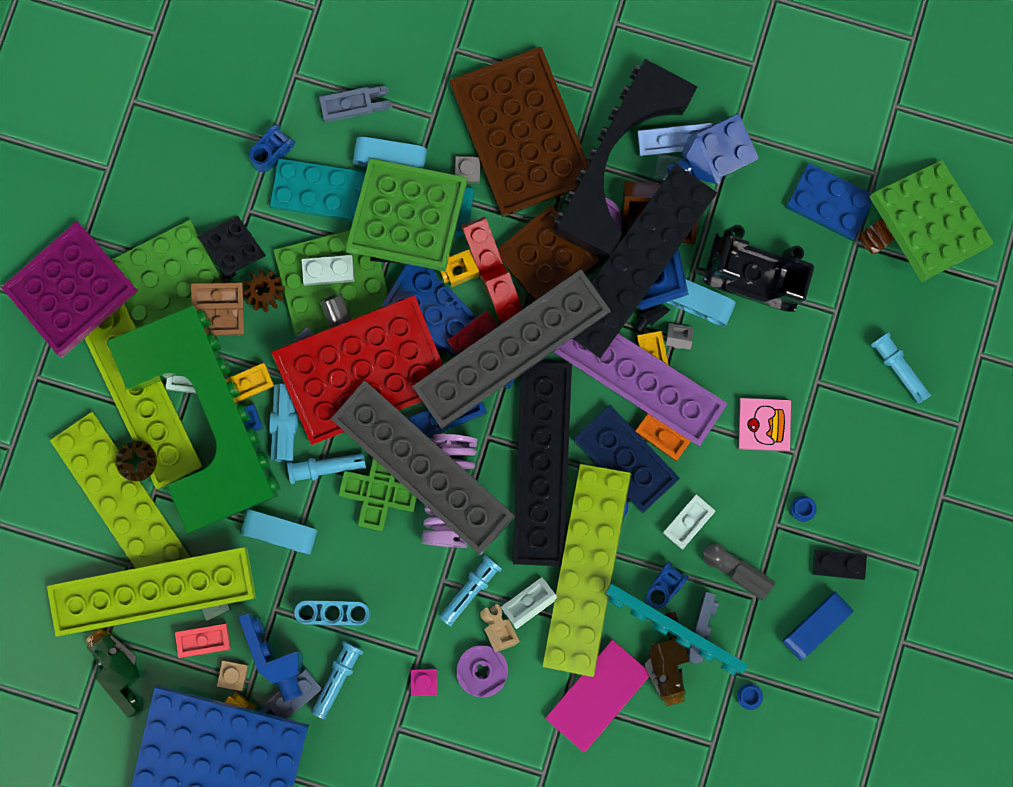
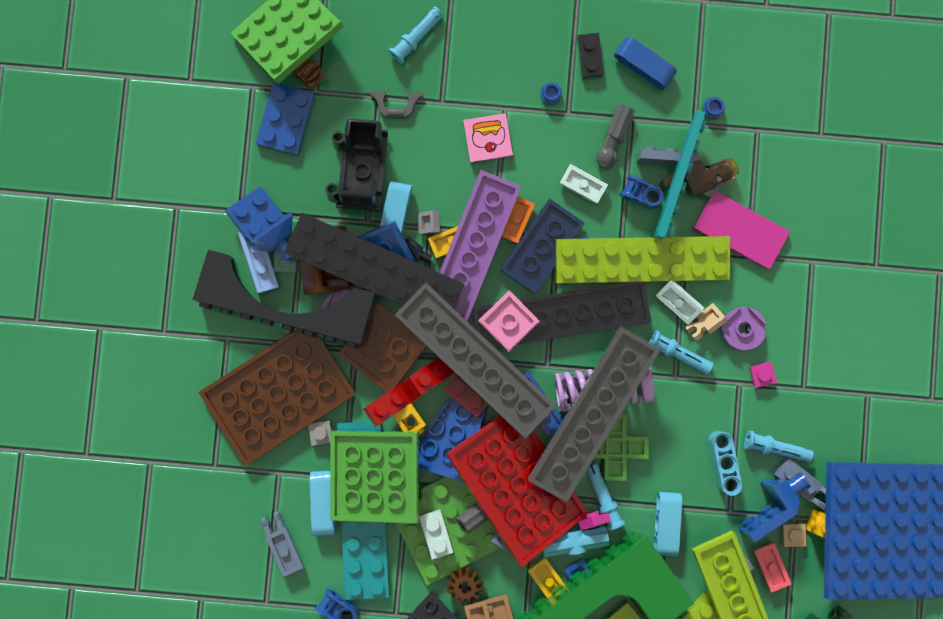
camera: 100 degrees left, 5 degrees up
none -> dark grey helmet [370,91,423,118]
none -> bright pink tile [478,290,540,352]
none -> dark pink plate [579,511,611,530]

